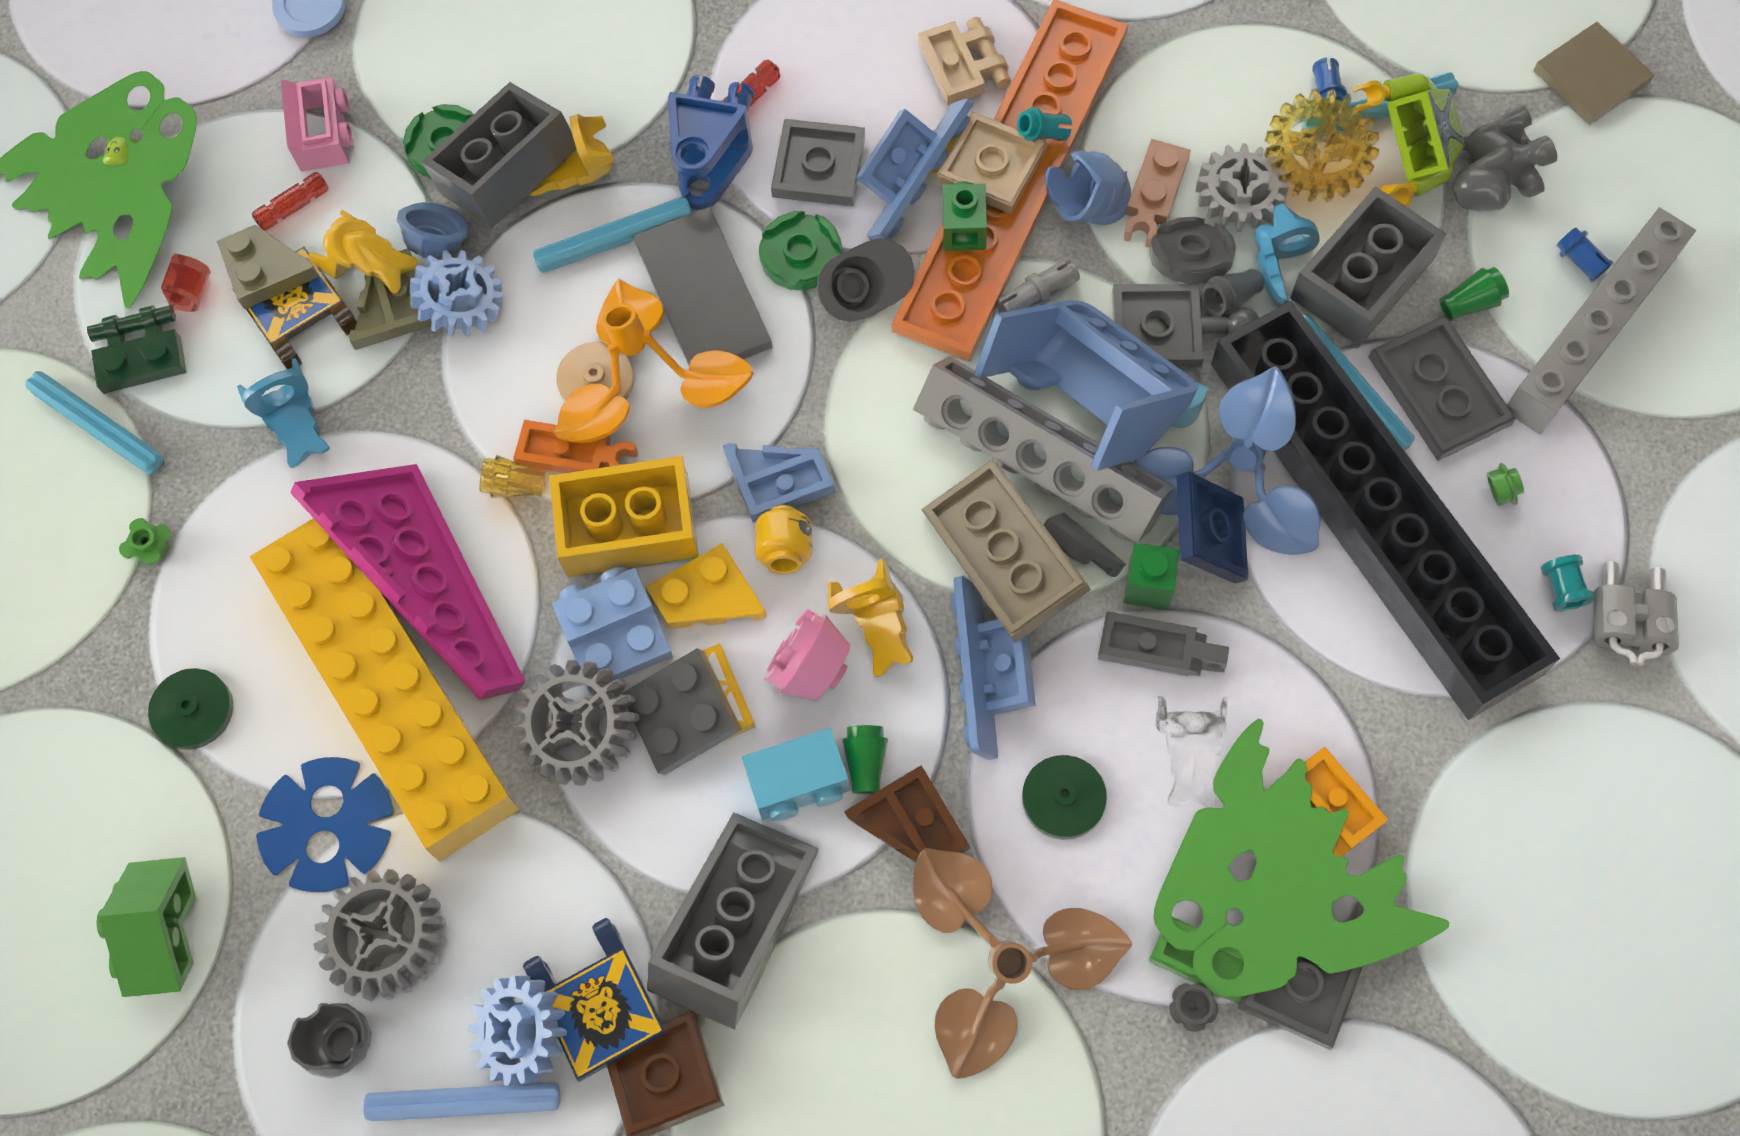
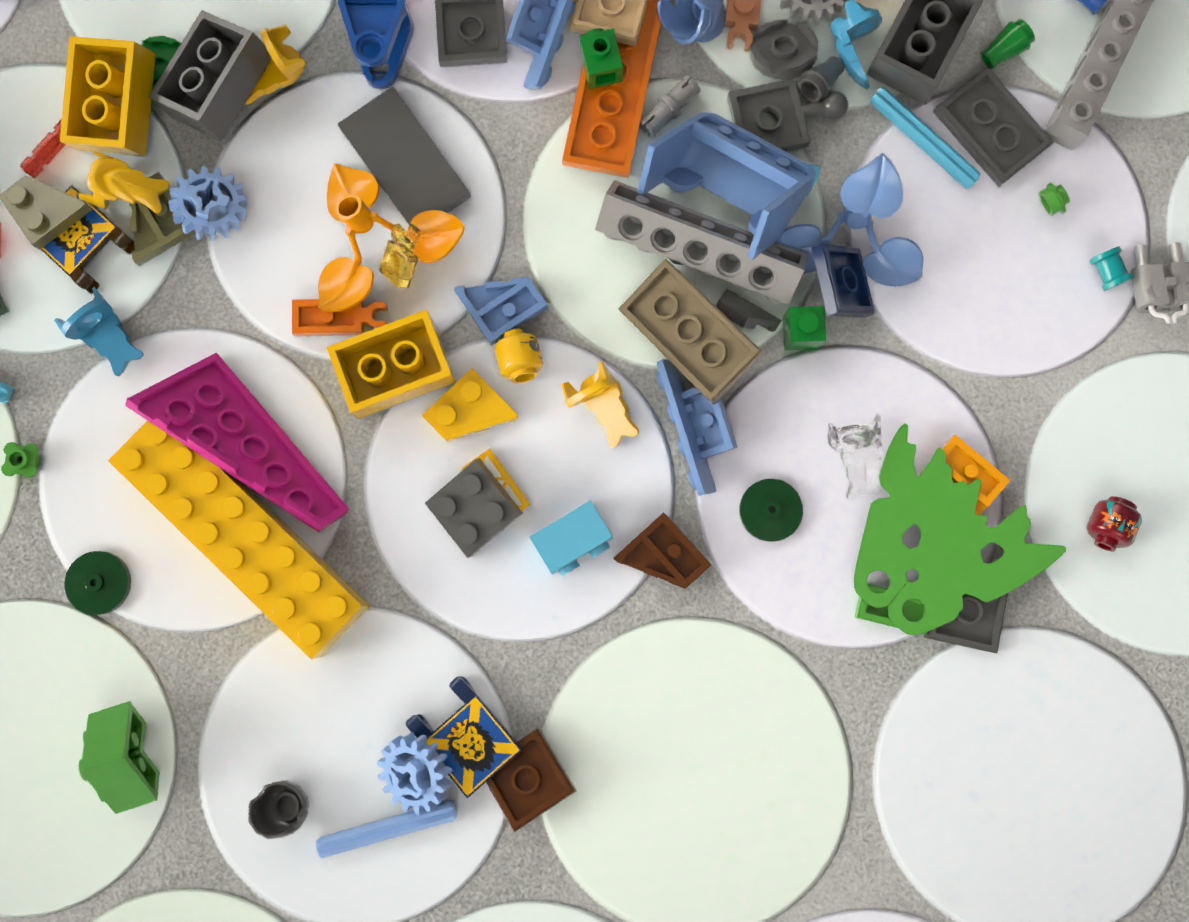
camera: 15 degrees left, 15 degrees up
blue piece [256,757,393,892] -> none
bright pink window [280,77,353,172] -> none
light grey gear [313,869,446,1001] -> none
medium blue piece [396,202,468,259] -> none
clear yellow cone [479,455,546,498] -> none
light grey gear [513,660,640,786] -> none
medium azure axle [533,197,692,273] -> none
light blue plate [551,566,673,692] -> none
tan piece [556,342,634,402] -> none
dark grey slope [647,812,818,1030] -> none
green tile [759,211,842,290] -> none
bright pink cone [764,609,850,701] -> none
dark grey piece [817,238,915,322] -> none
green cone [842,725,888,794] -> none
medium nougat plant [913,848,1132,1079] -> none
dark grey hinge [1098,612,1229,676] -> none
dark grey plate [1169,983,1218,1032] -> none
black brick [1211,301,1560,721] -> none
none -> yellow brick [60,36,156,157]
none -> clear yellow plate [378,224,421,288]
none -> dark red head [1086,496,1142,552]

